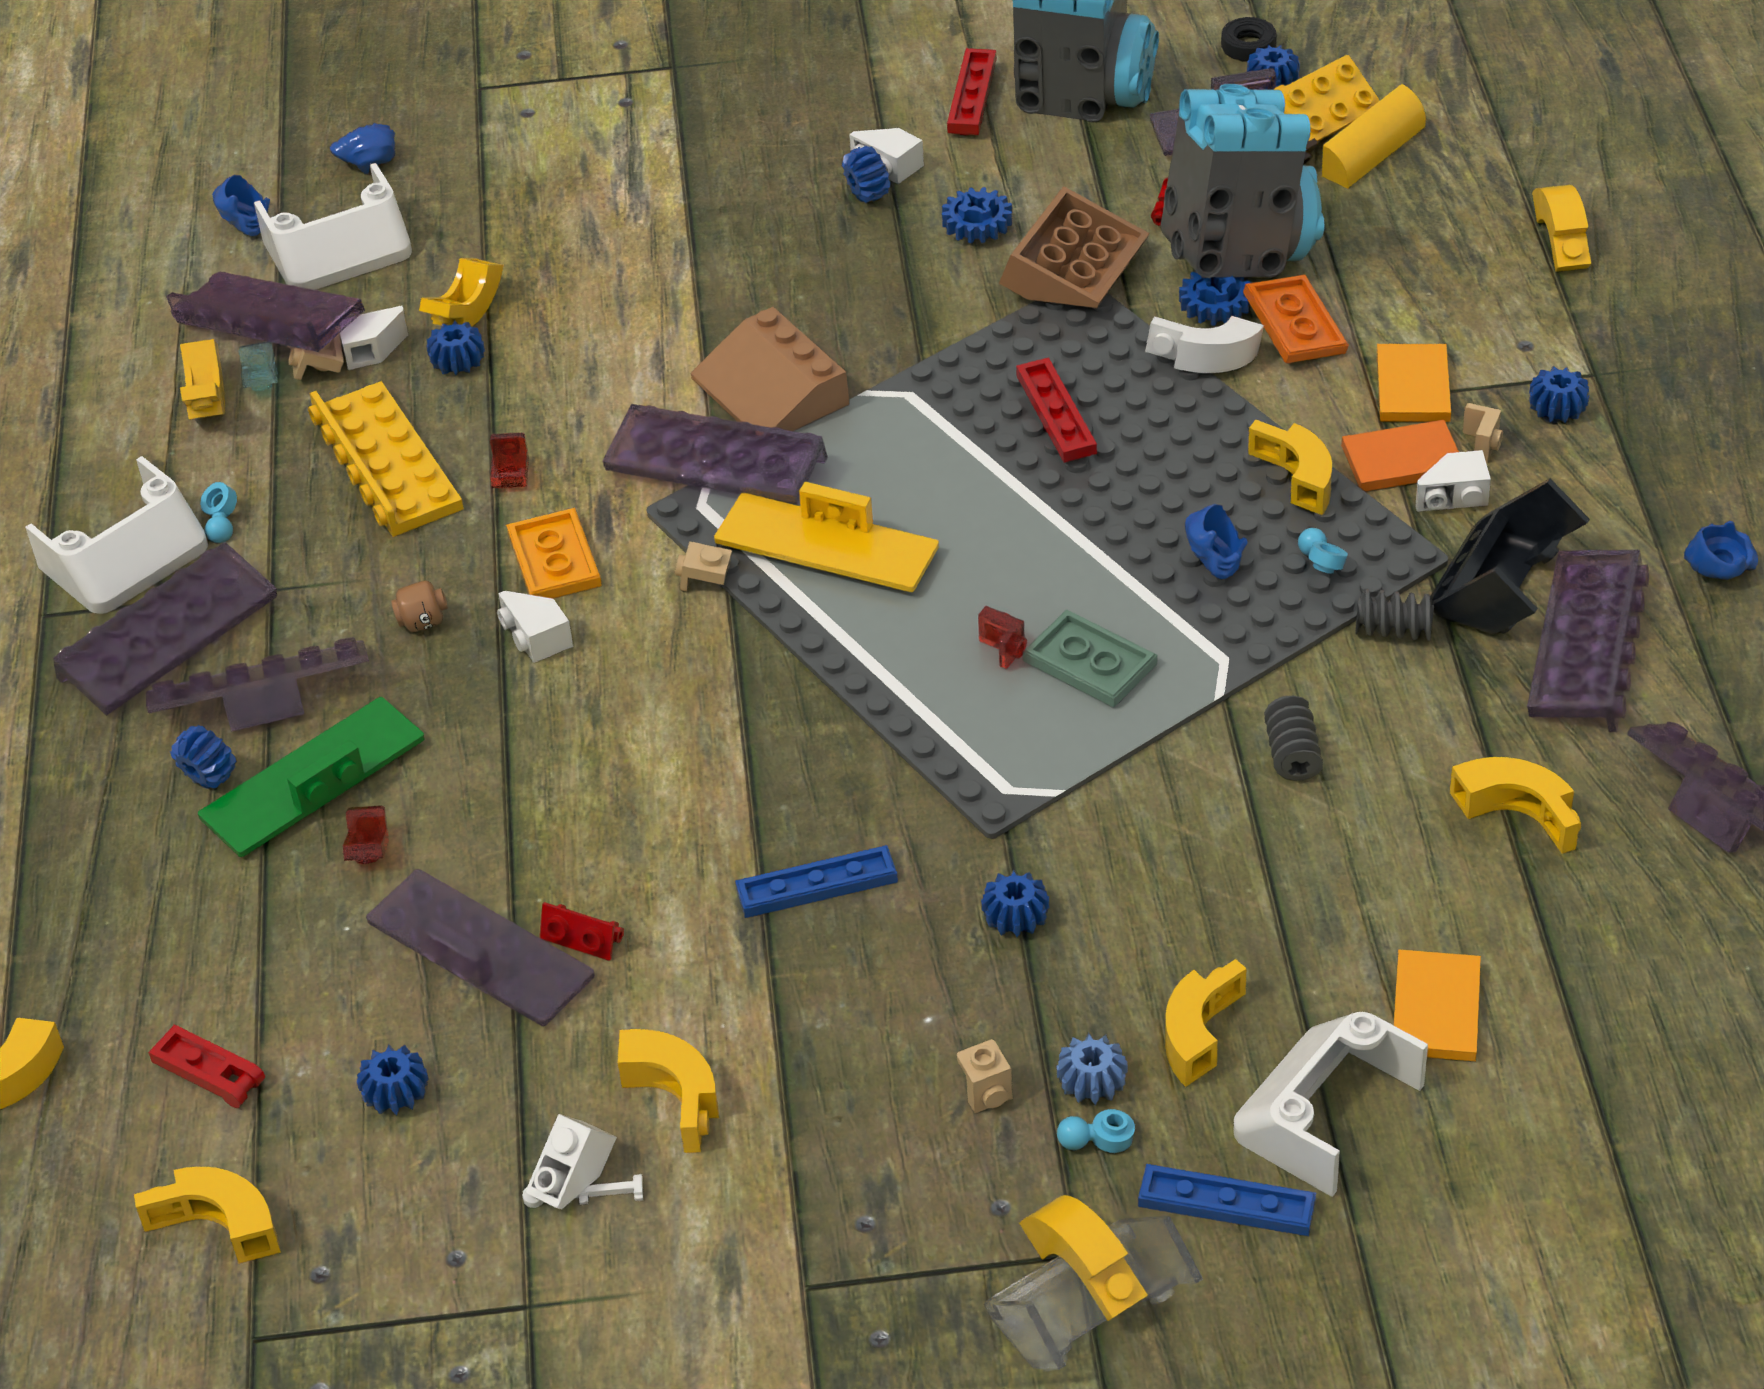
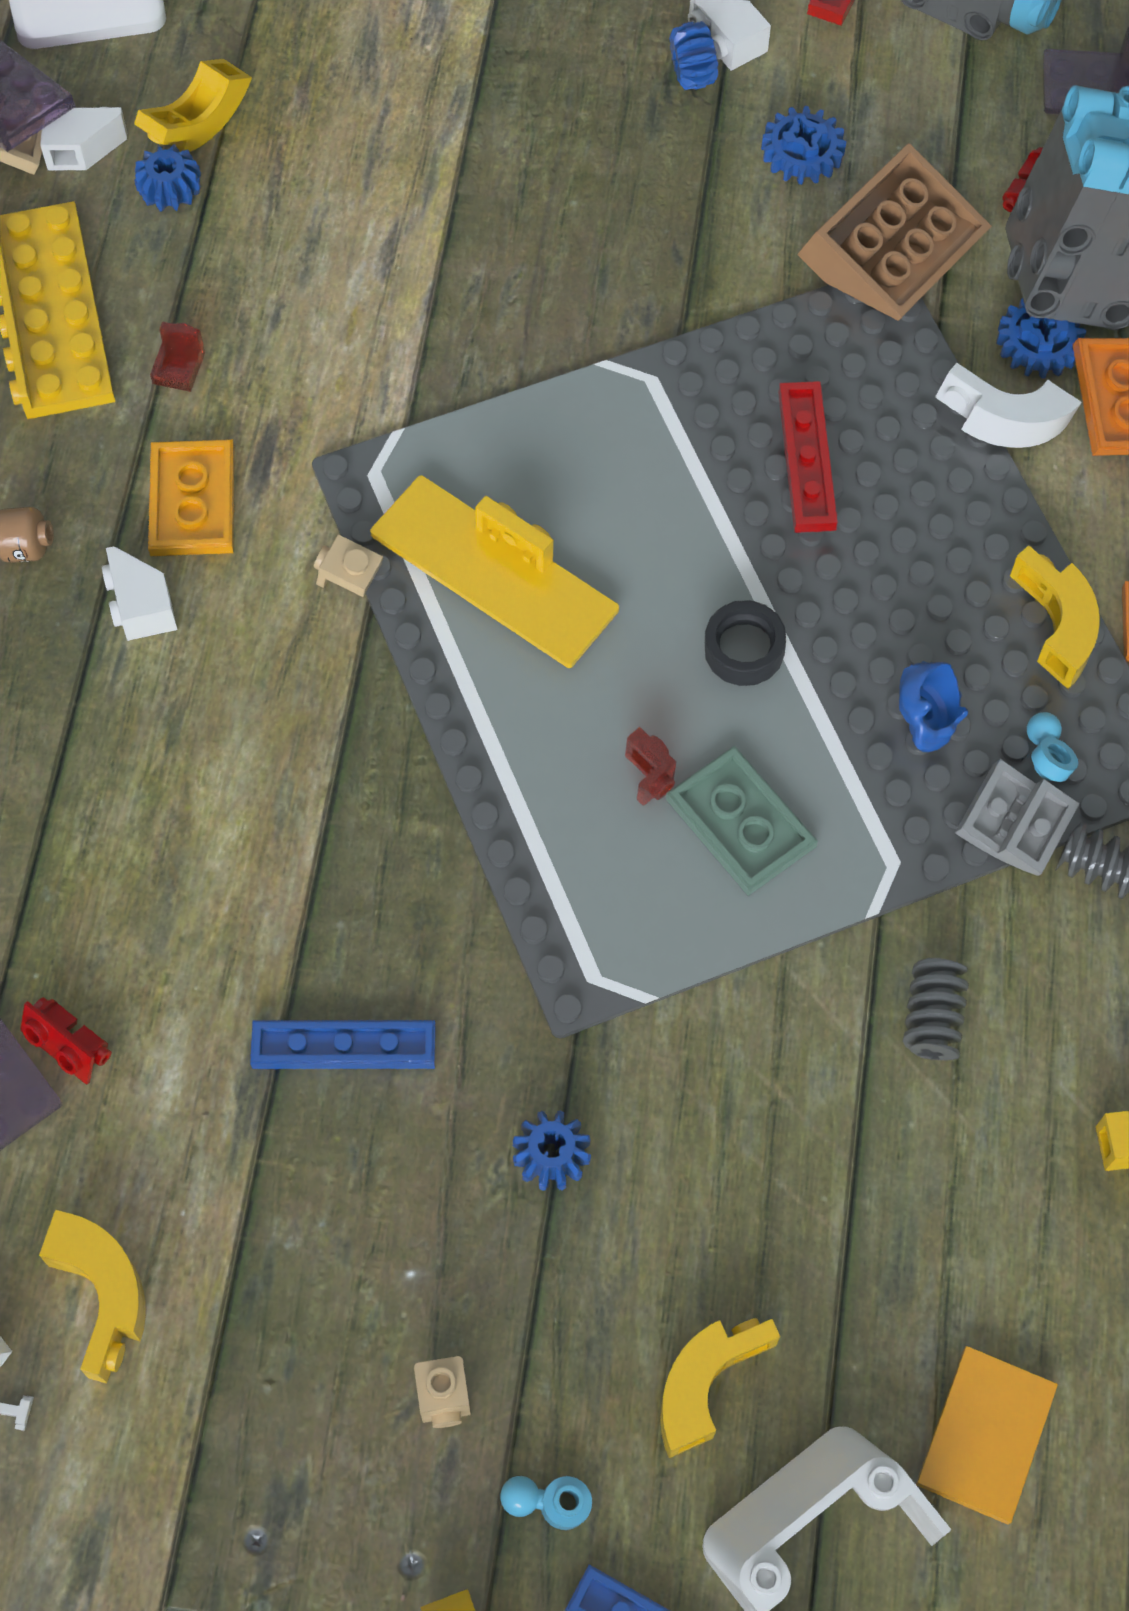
camera: 10 degrees right, 20 degrees up
clear purple bracket [602,404,828,505] -> none
medium nougat slope [691,307,850,446] -> none
medium blue gear [1056,1033,1128,1106] -> none
none -> black tyre [705,600,786,686]
none -> light grey slope [955,759,1079,876]

